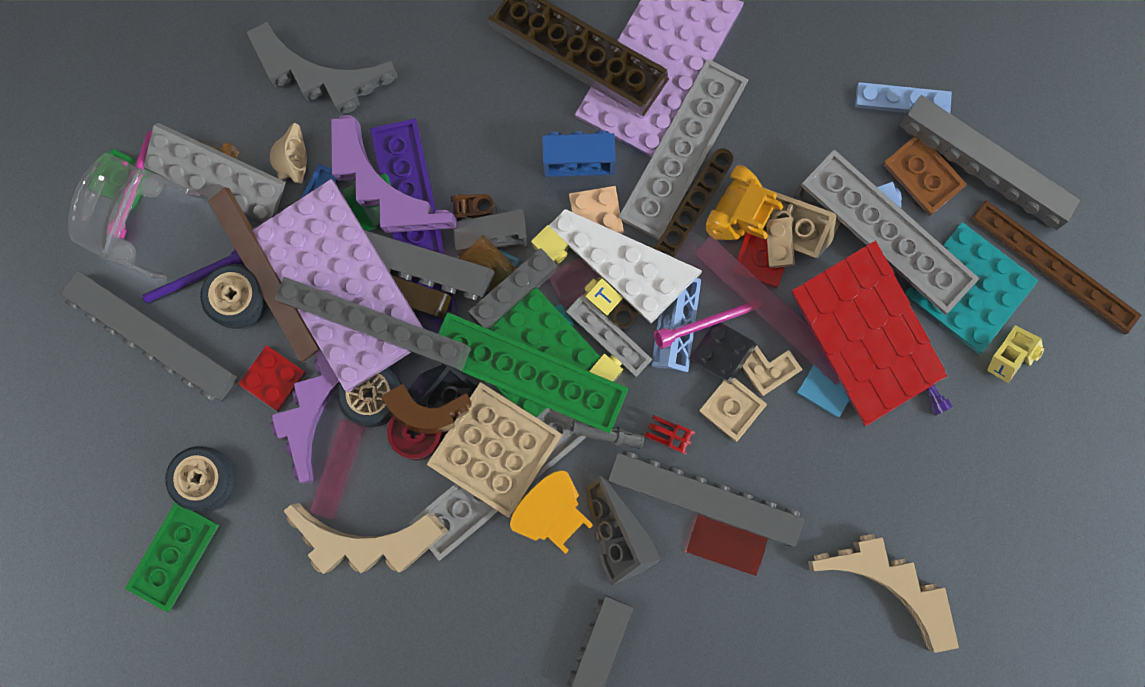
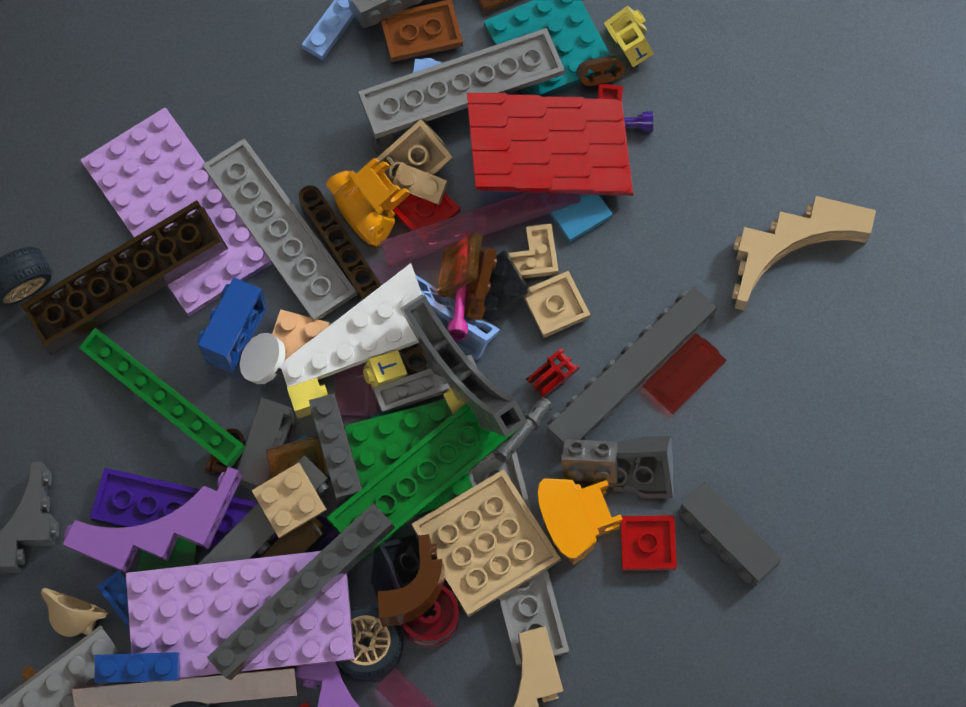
camera: 65 degrees left, 10 degrees down
none -> green plate [79,328,247,467]
none -> blue plate [94,652,180,684]
none -> white tile [240,333,285,385]
none -> tan plate [252,463,327,538]
none -> dark grey arch [400,294,527,437]
none -> clear orange tile [437,232,483,298]
none -> reddish brown hinge [464,247,497,320]
none -> flat silver bracket [561,439,618,483]
none -> reddish brown beam [576,56,625,86]
none -> red tile [597,84,623,101]
none -> red plate [620,515,677,571]

